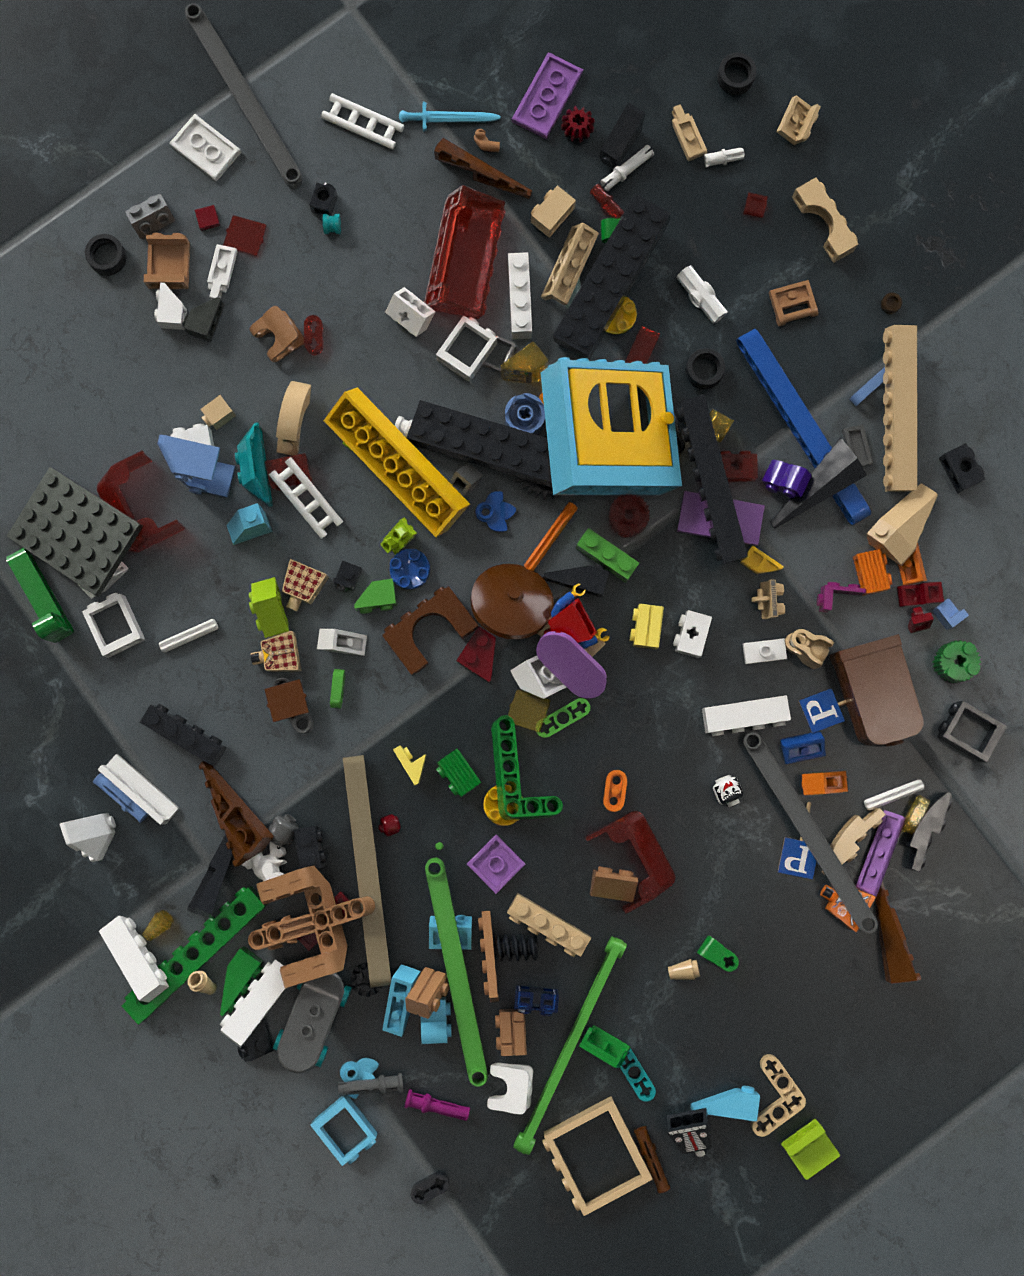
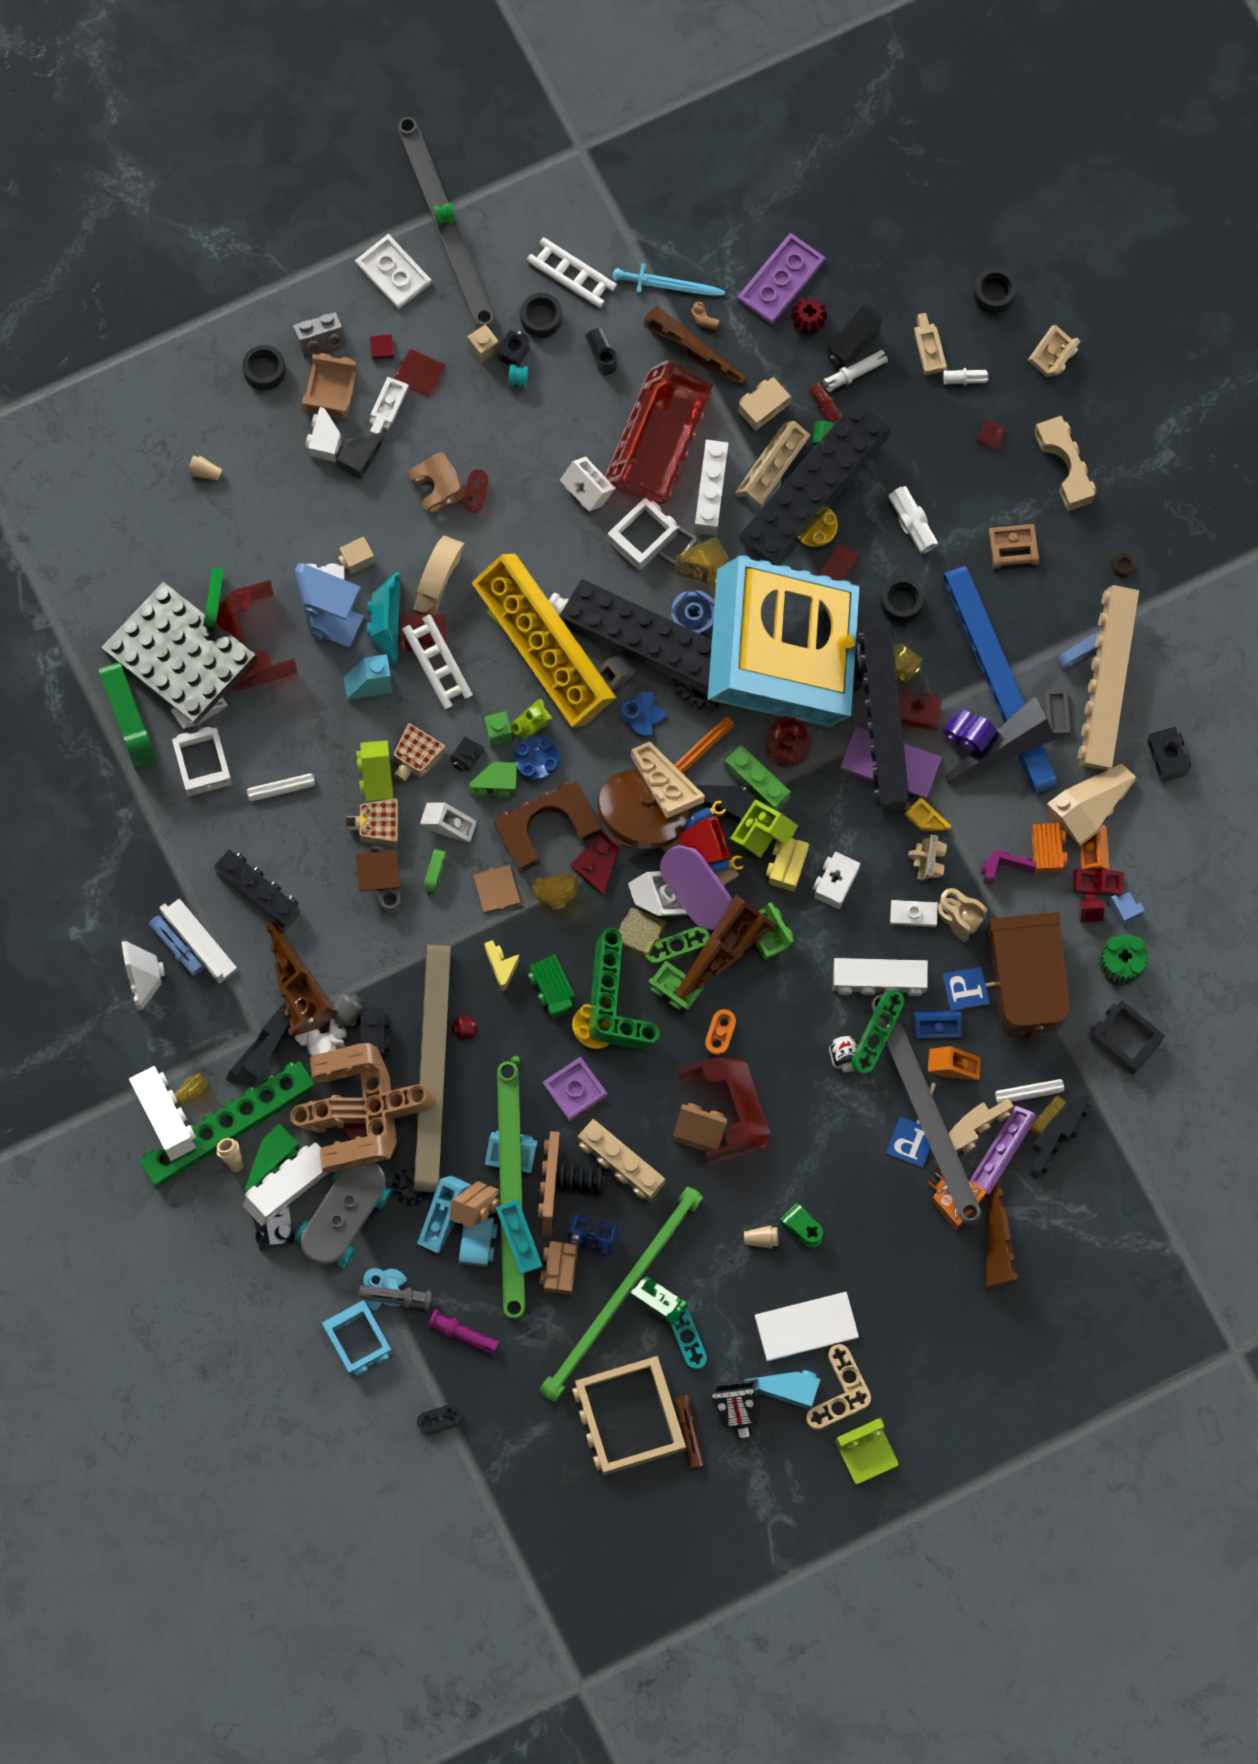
camera: 10 degrees right, 10 degrees down
white piece [487,1063,533,1114] -> none
none -> tan cone [187,455,222,482]
none -> green beam [203,567,224,628]
none -> green wheel [434,202,455,227]
none -> tan brick [467,324,499,363]
none -> medium nougat piece [473,865,521,913]
none -> bright green brick [484,712,512,746]
none -> teal plate [496,1199,543,1275]
none -> black tyre [520,292,562,338]
none -> clear yellow cylinder [531,872,578,909]
none -> green tile [548,998,573,1020]
none -> black piece [585,328,617,375]
none -> tan wing [631,742,705,818]
none -> bright green bracket [648,961,704,1011]
none -> reddish brown wedge [675,895,778,1001]
none -> lime brick [731,800,798,858]
none -> white tile [755,1292,859,1362]
none -> bright green bracket [756,902,794,960]
none -> green beam [851,990,904,1074]

